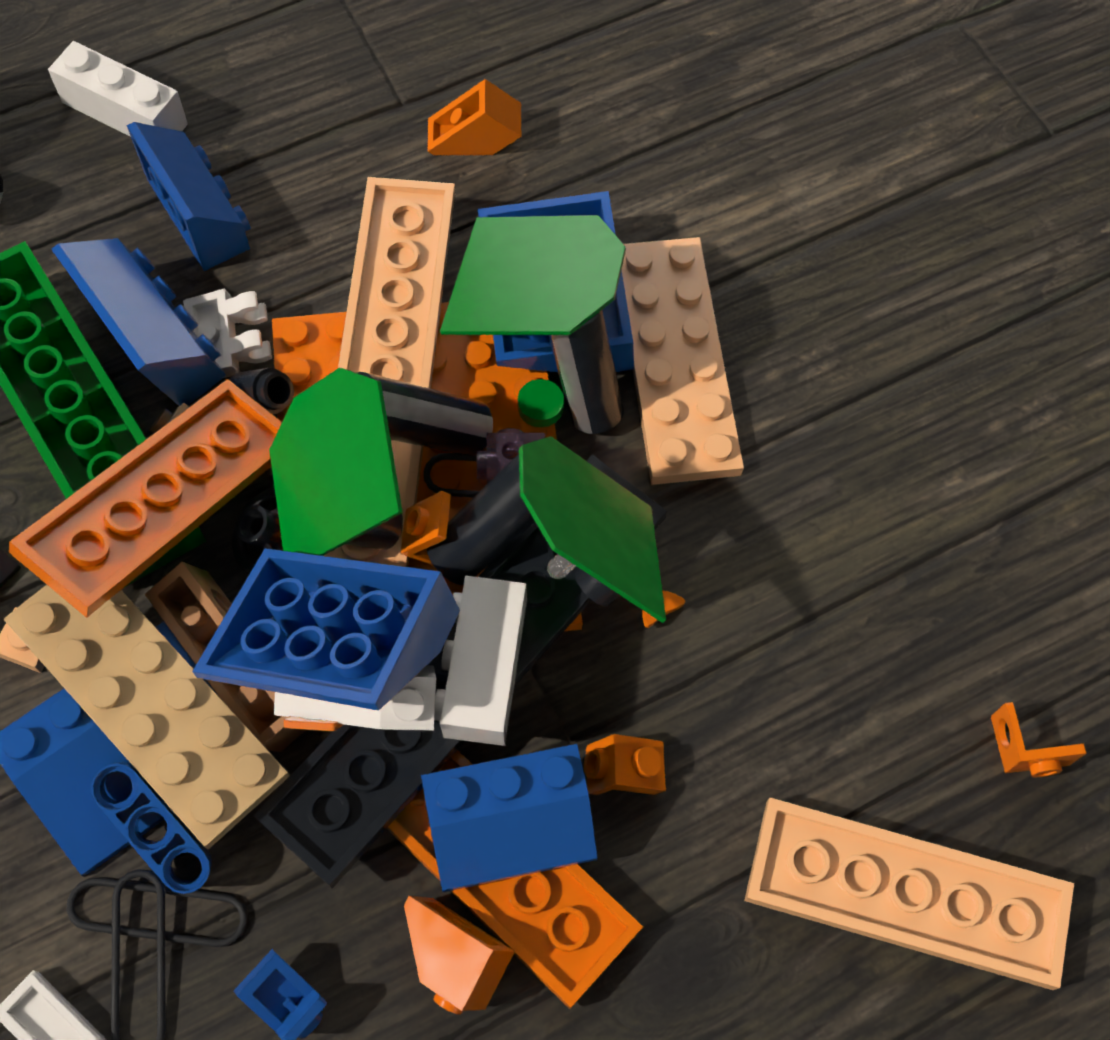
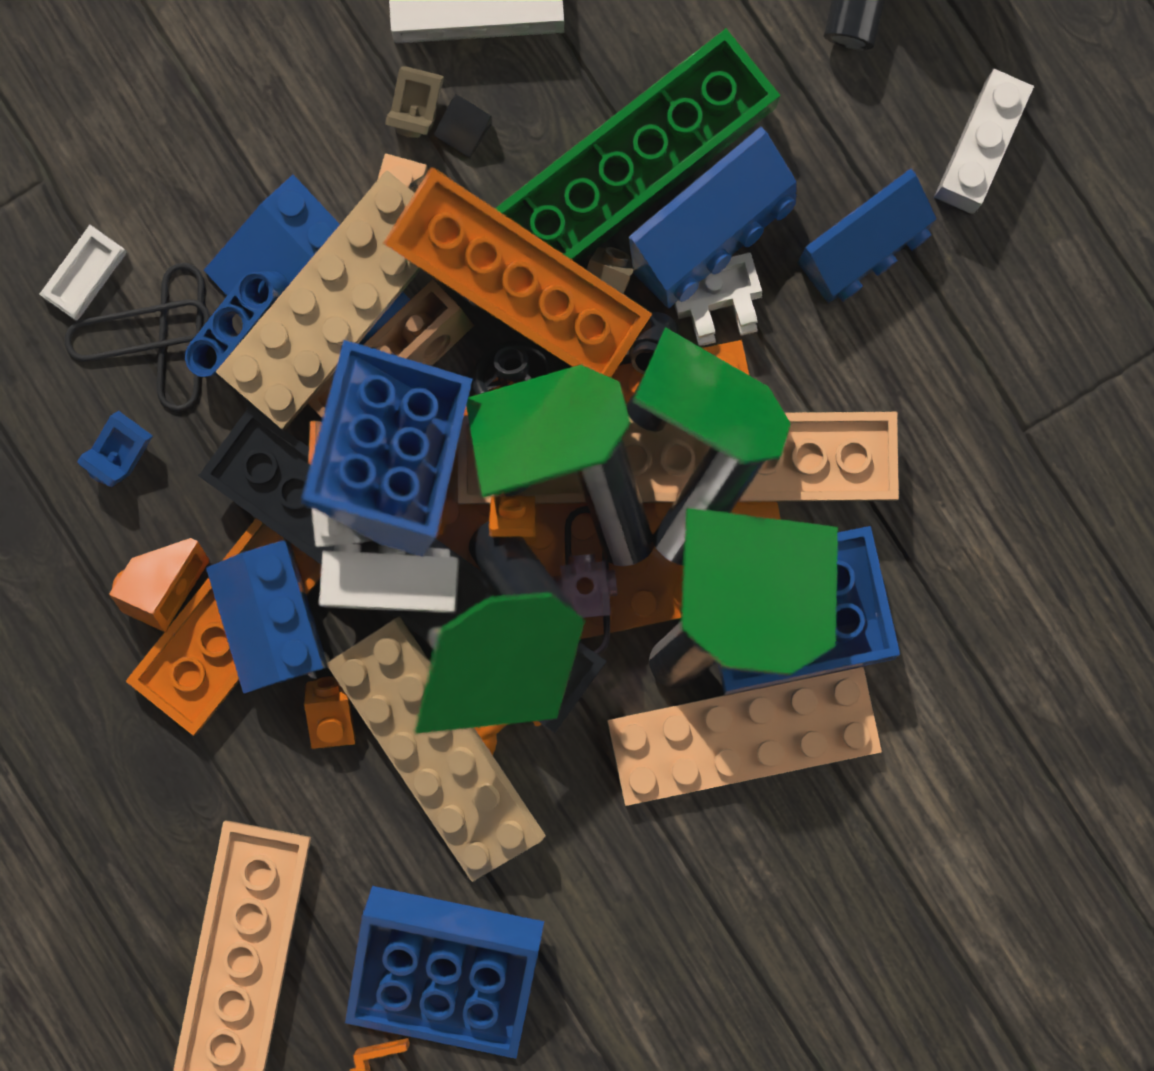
camera: 90 degrees right, 20 degrees up
orange slope [428,79,522,155] -> none
green tile [518,379,564,427] -> none
none -> tan plate [326,616,546,882]
none -> blue slope [345,886,544,1059]
none -> green piece [626,327,791,566]

